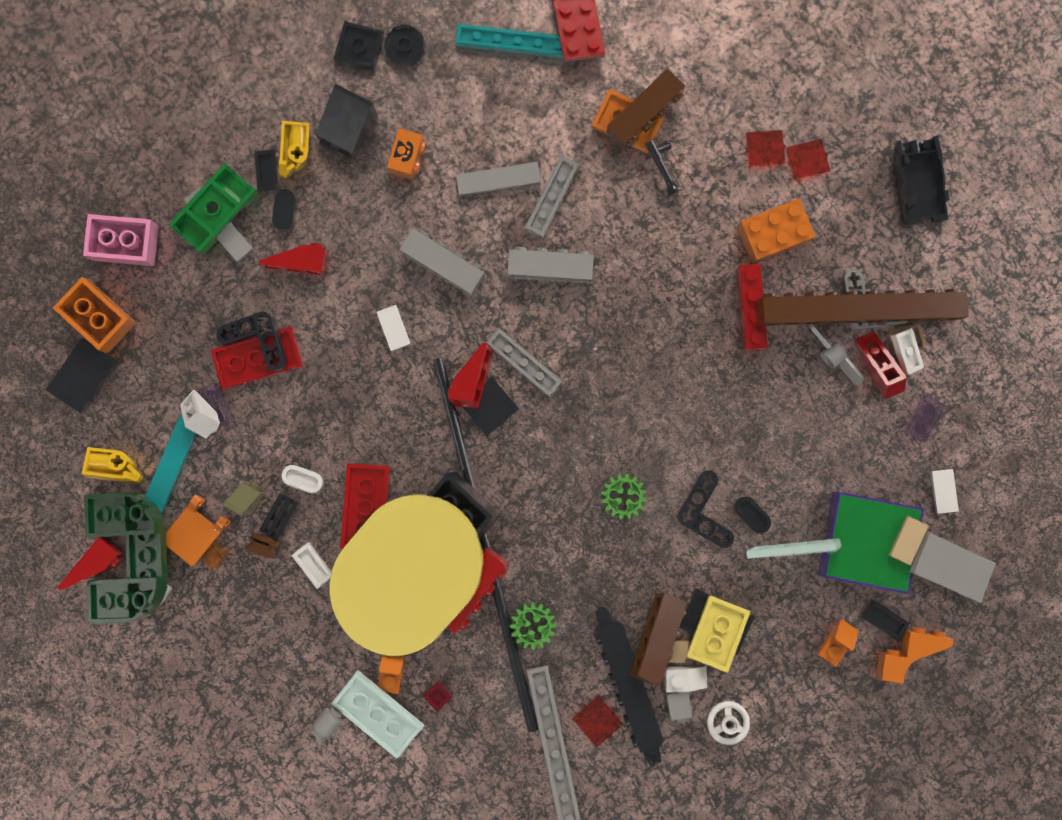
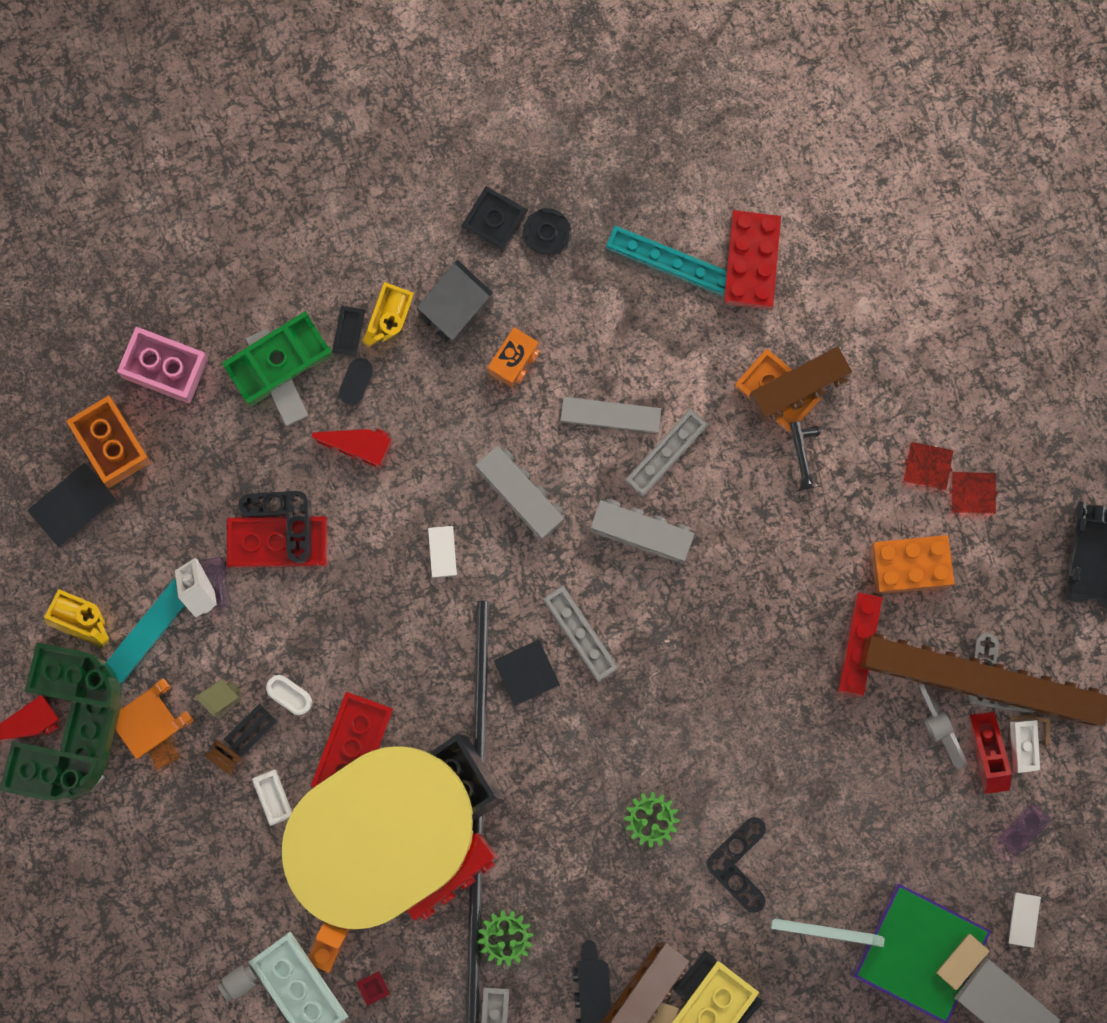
camera: 10 degrees right, 5 degrees down
red slope [448,342,493,409] -> none
black tile [734,496,771,533] -> none

